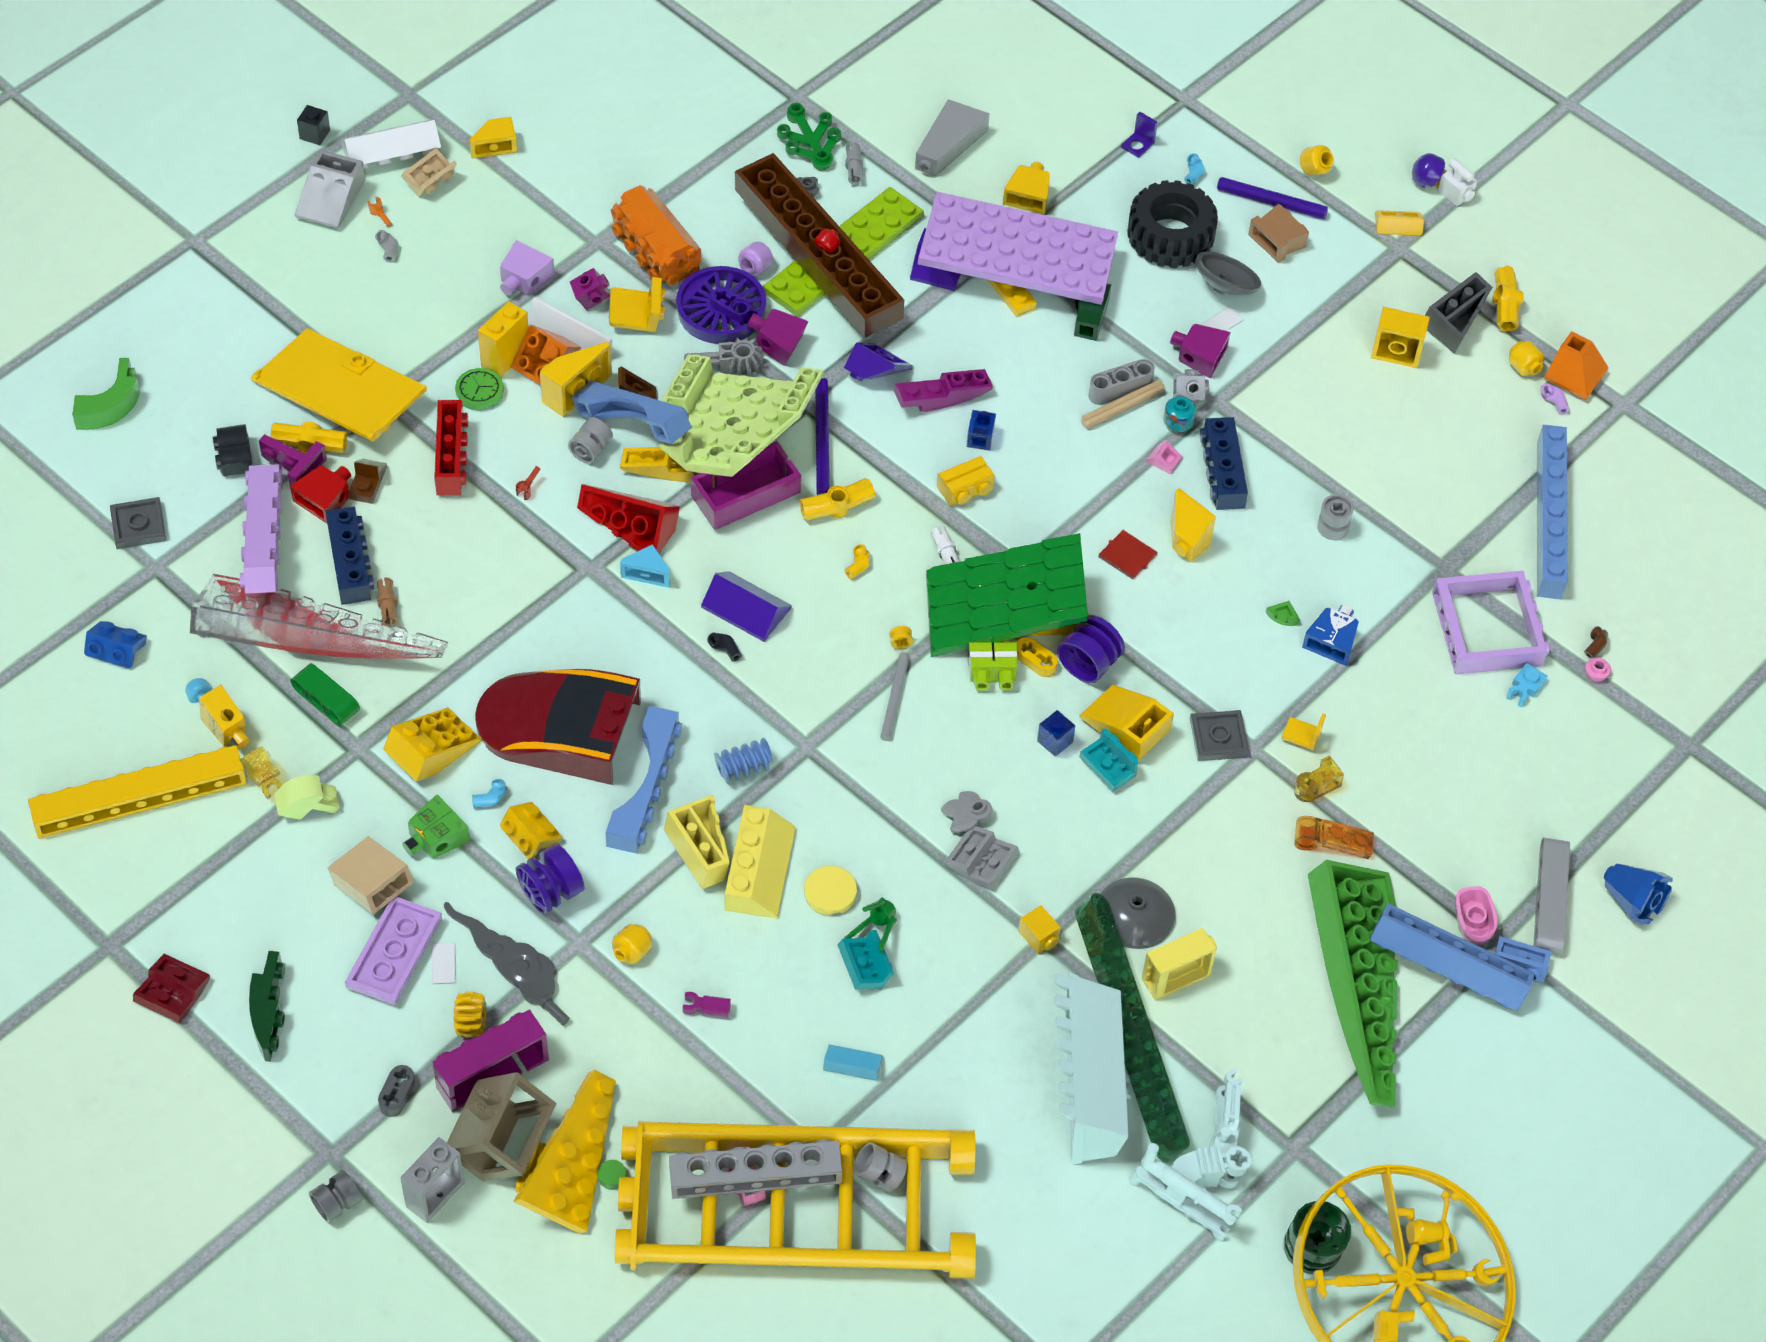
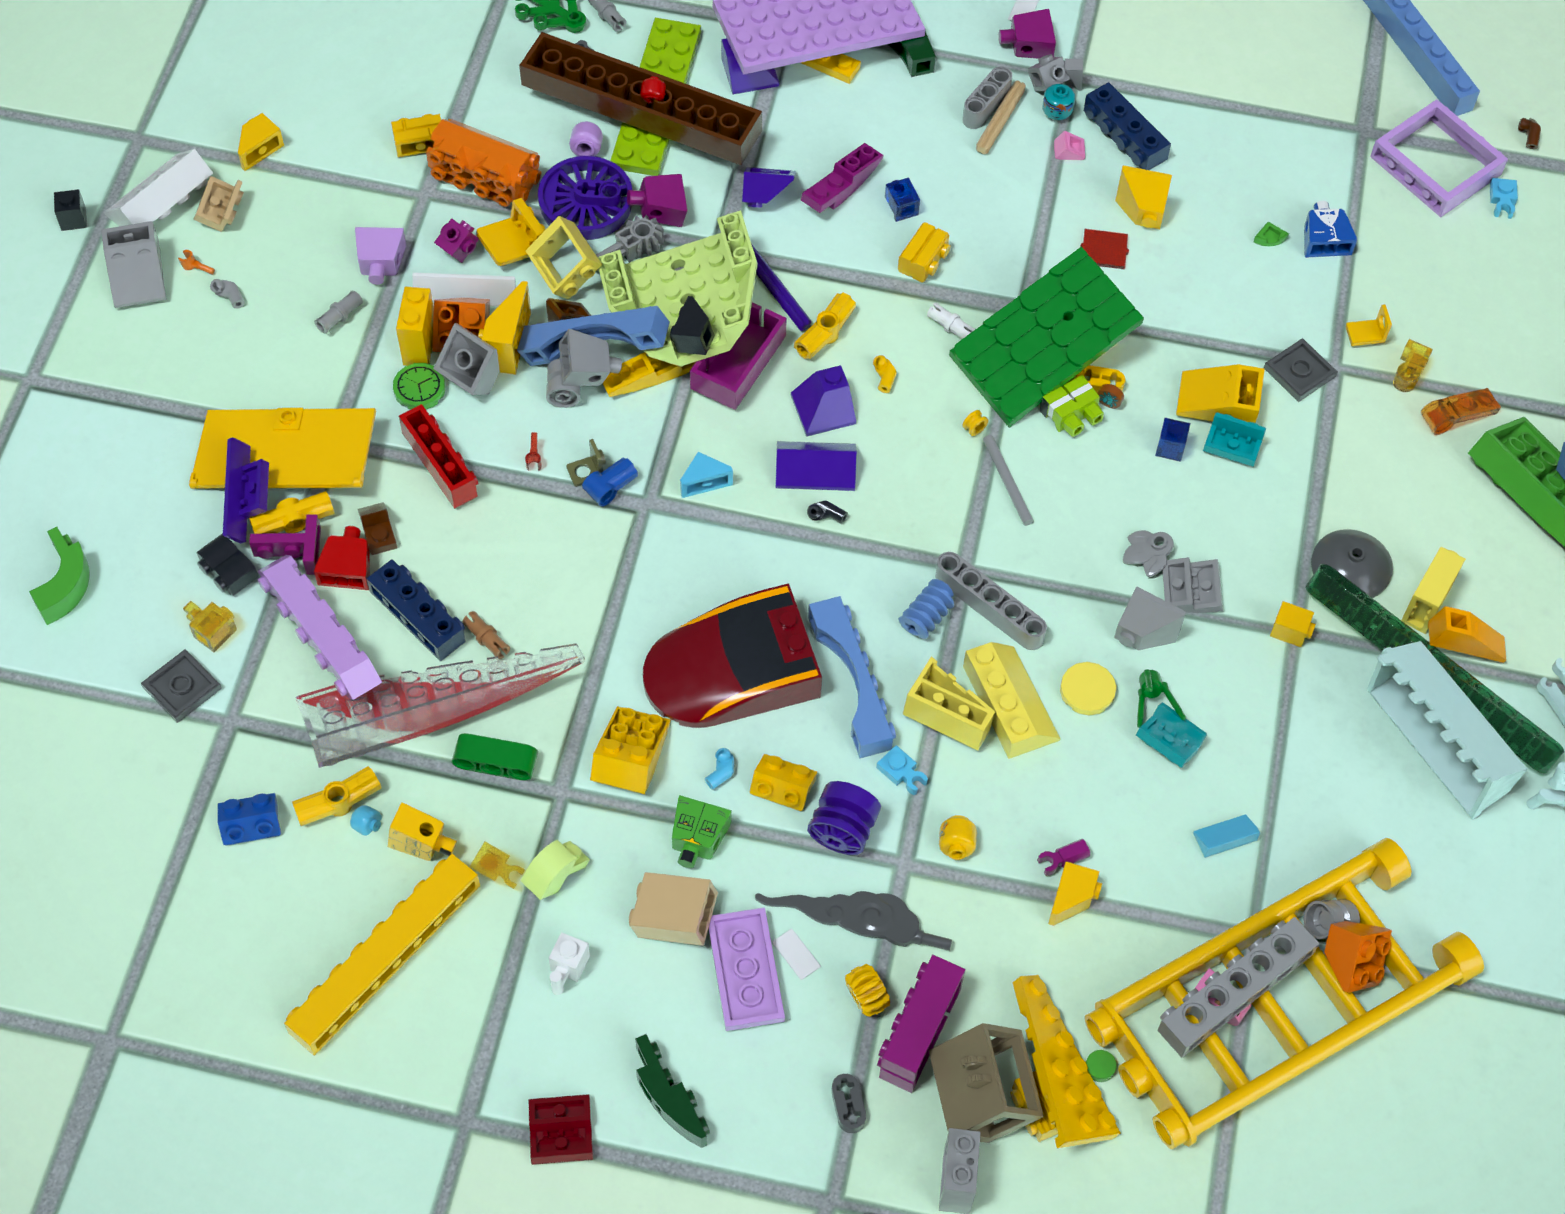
camera: 30 degrees left, 5 degrees up
red wedge [577,484,680,554] -> none
dark purple wheel [1057,615,1125,683] -> none
light grey wheel [1317,494,1354,540] -> none
bright pink plate [1585,657,1611,682] -> none
none -> clear yellow brick [183,601,237,652]
none -> dark purple bracket [223,437,269,544]
none -> yellow piece [292,766,382,826]
none -> light grey pin [314,290,363,334]
none -> yellow brick [391,114,441,157]
none -> light grey slope [433,323,500,395]
none -> light yellow window [526,216,602,300]
none -> white brick [549,932,590,995]
none -> light grey torso [559,329,622,386]
none -> olive bracket [566,439,606,487]
none -> blue piece [582,457,638,506]
none -> black slope [670,296,714,355]
none -> dark purple slope [791,365,856,437]
none -> medium azure plate [876,745,928,795]
none -> light grey beam [935,552,1047,650]
none -> yellow slope [1048,862,1102,926]
none -> light grey piece [1065,58,1083,91]
none -> dark orange tile [1097,384,1124,409]
none -> light grey slope [1114,587,1186,650]
none -> orange slope [1324,921,1392,993]
none -> light orange slope [1428,606,1506,663]

